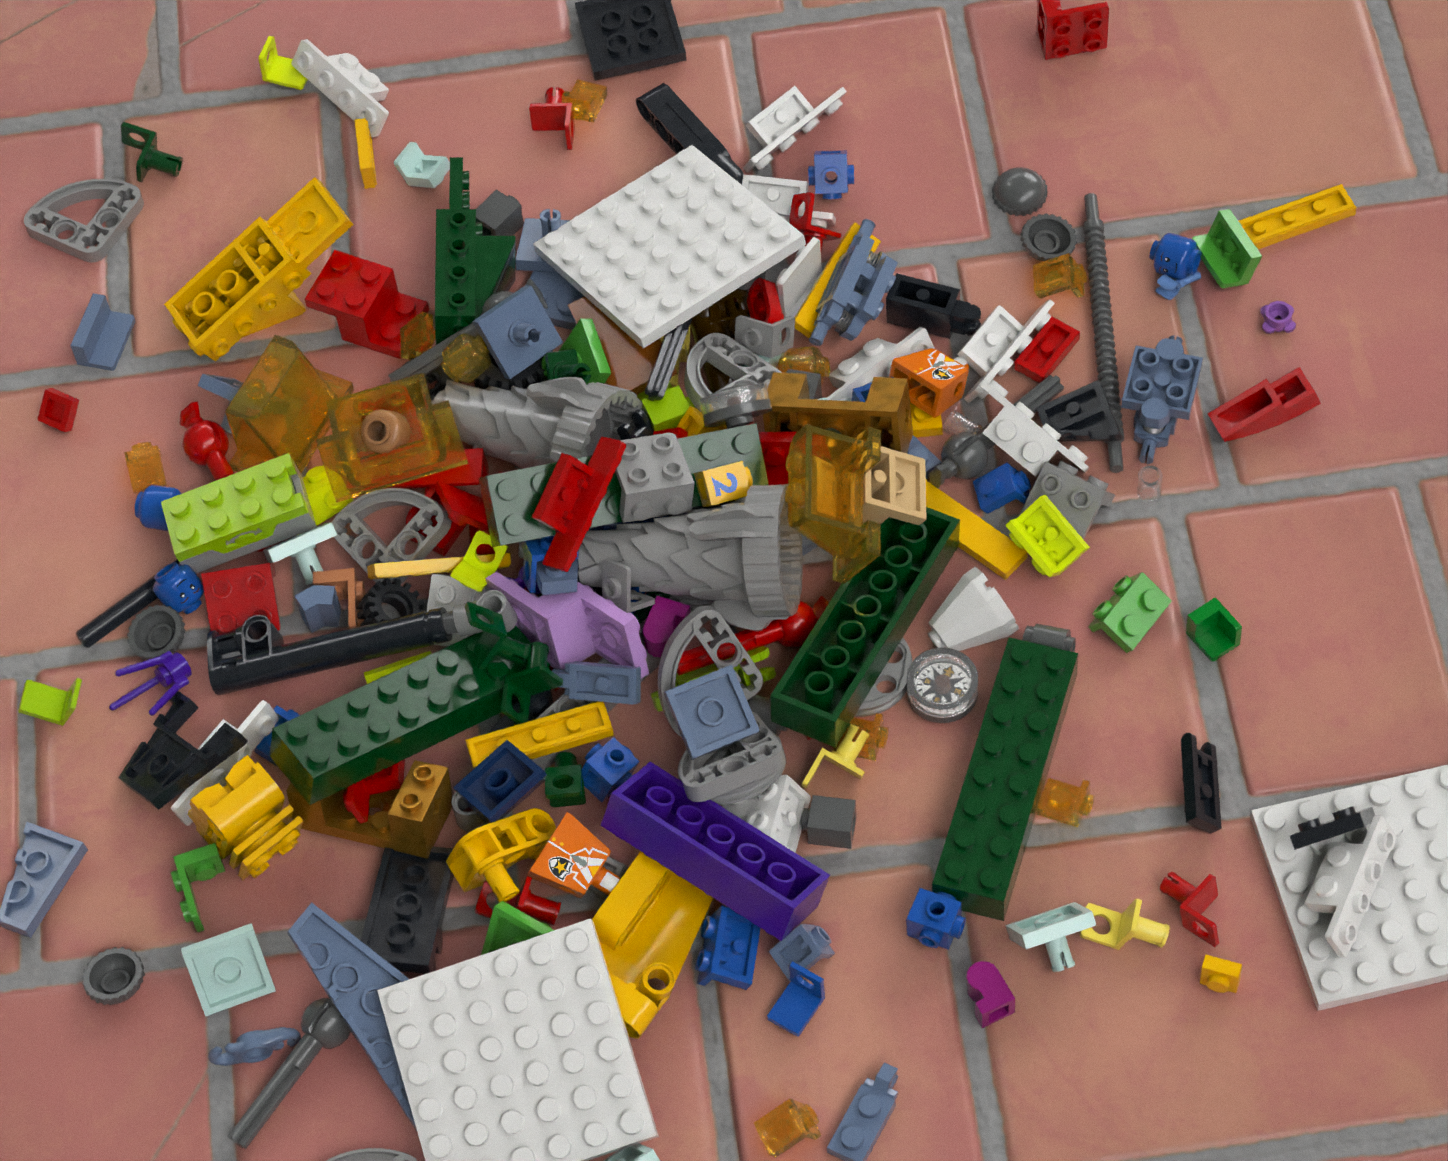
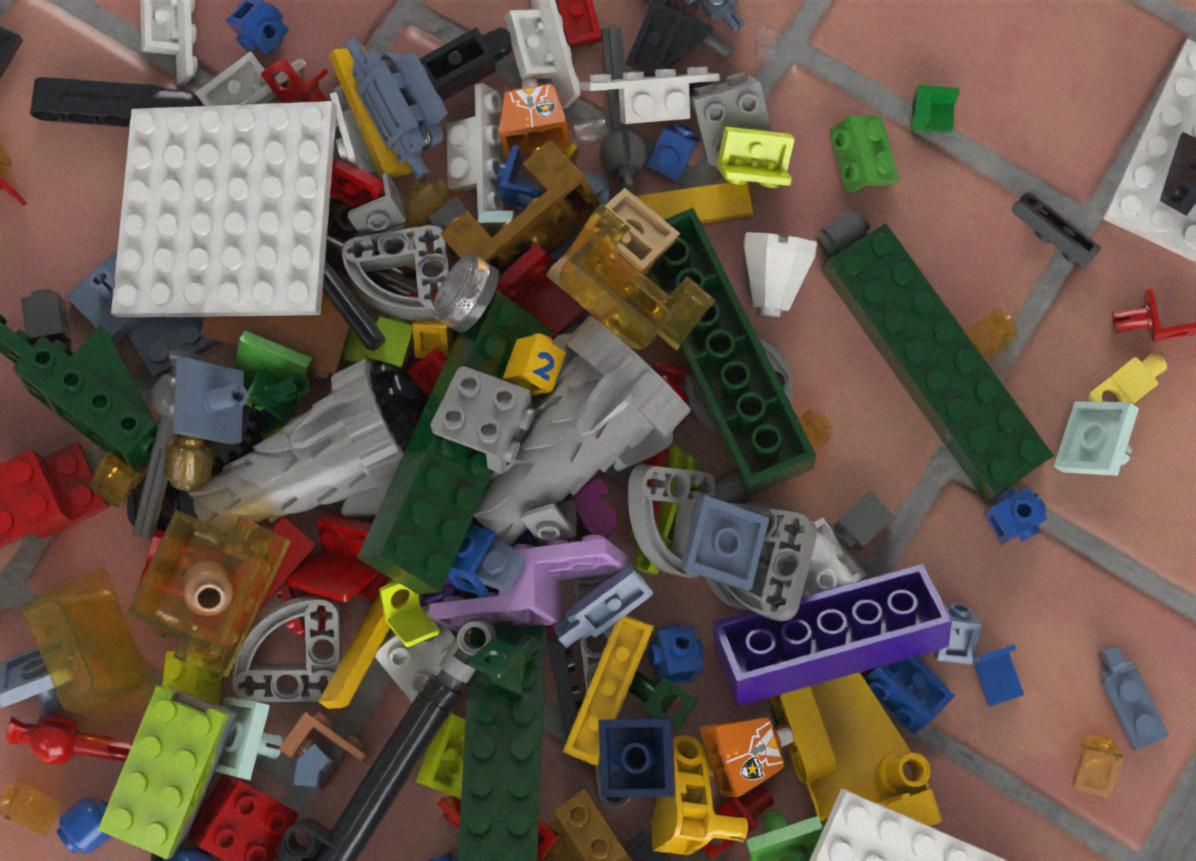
camera: 60 degrees left, 20 degrees up
black tyre [357,578,426,626] -> none
dark green bracket [501,642,563,724] -> none
red bracket [532,437,626,572] -> none
light yellow bracket [801,724,870,789] -> none
clear piece [907,648,978,723] -> none
magenta leg [967,961,1015,1028] -> none

